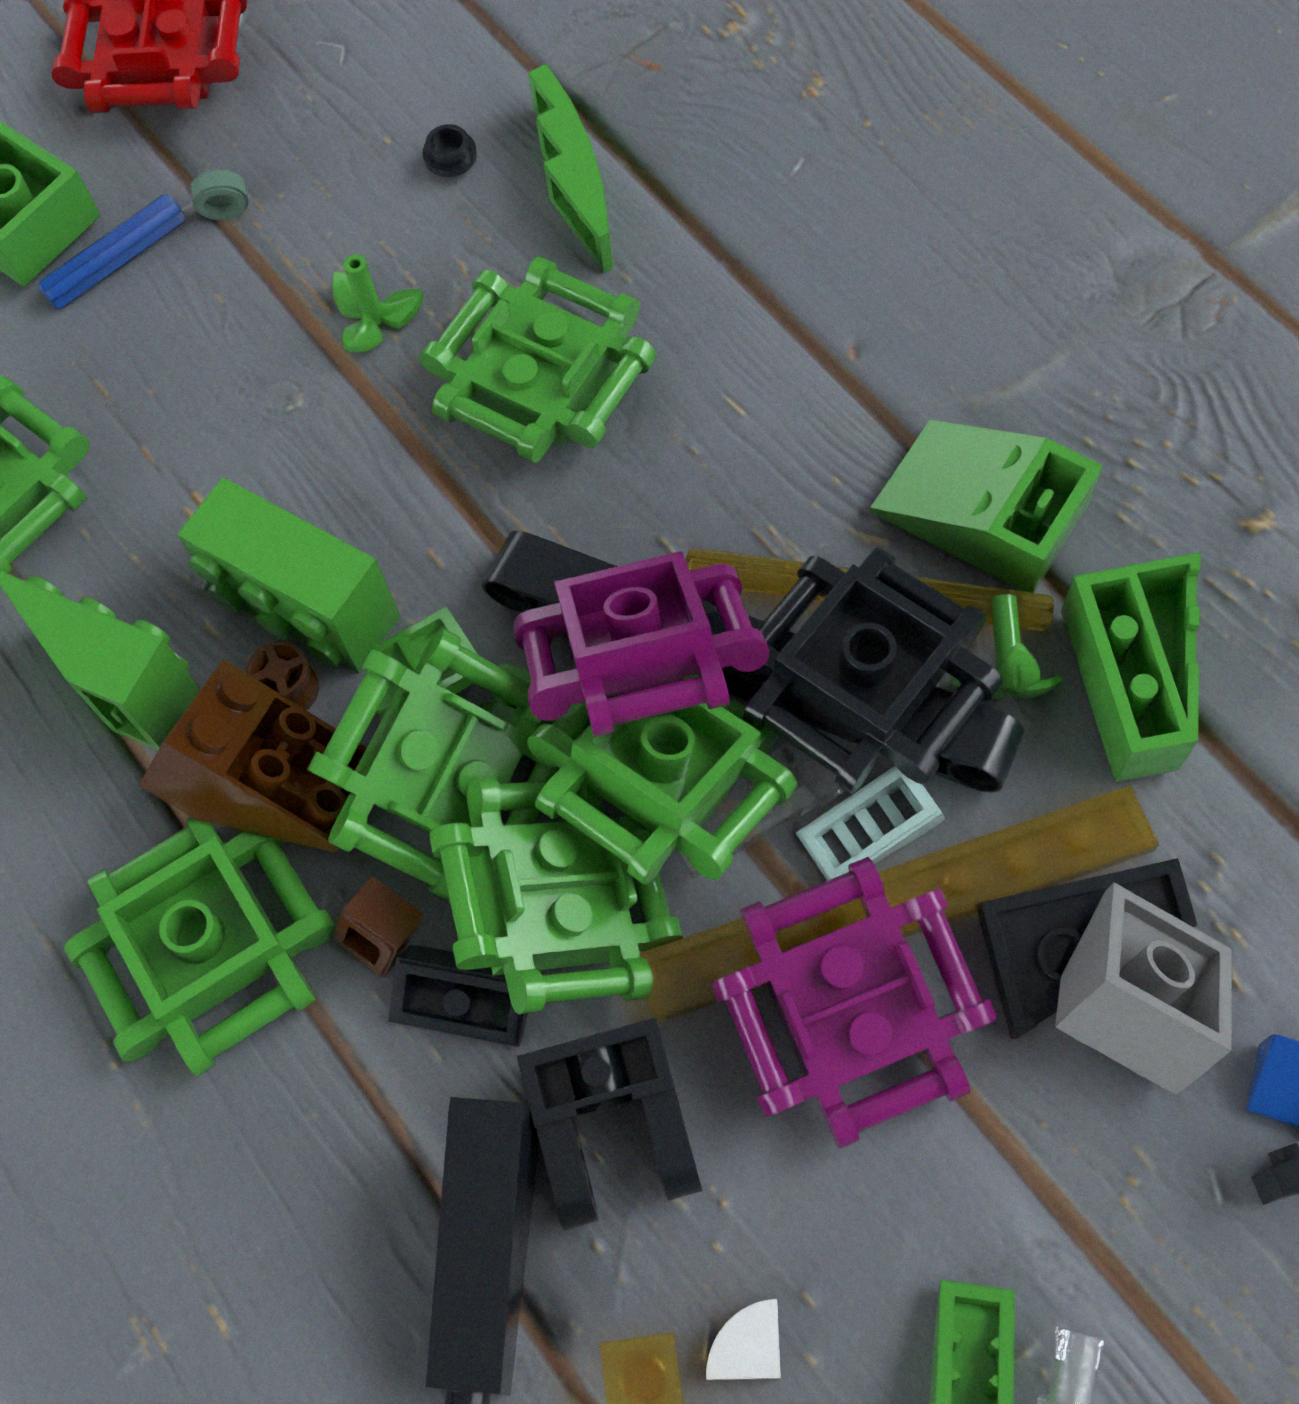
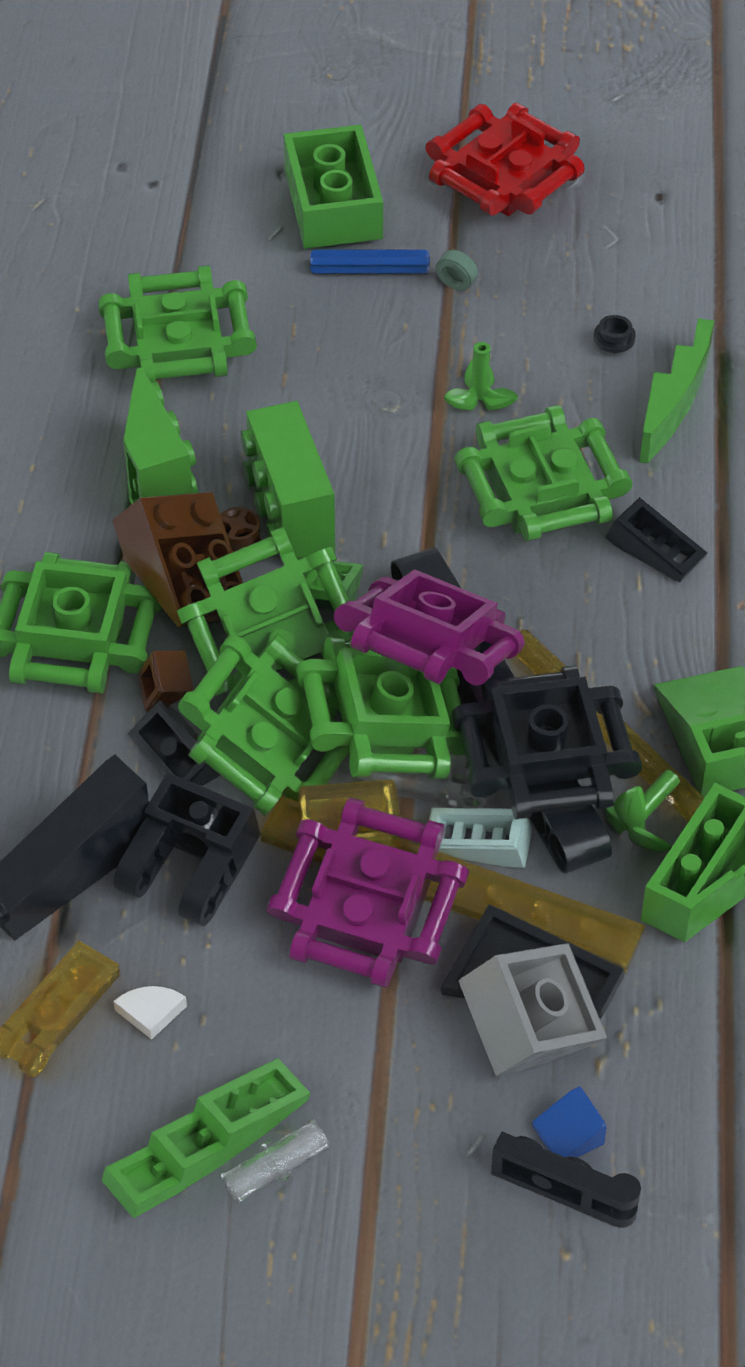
camera: 35 degrees right, 15 degrees down
none -> clear yellow slope [298,780,401,841]
none -> black slope [605,497,708,582]

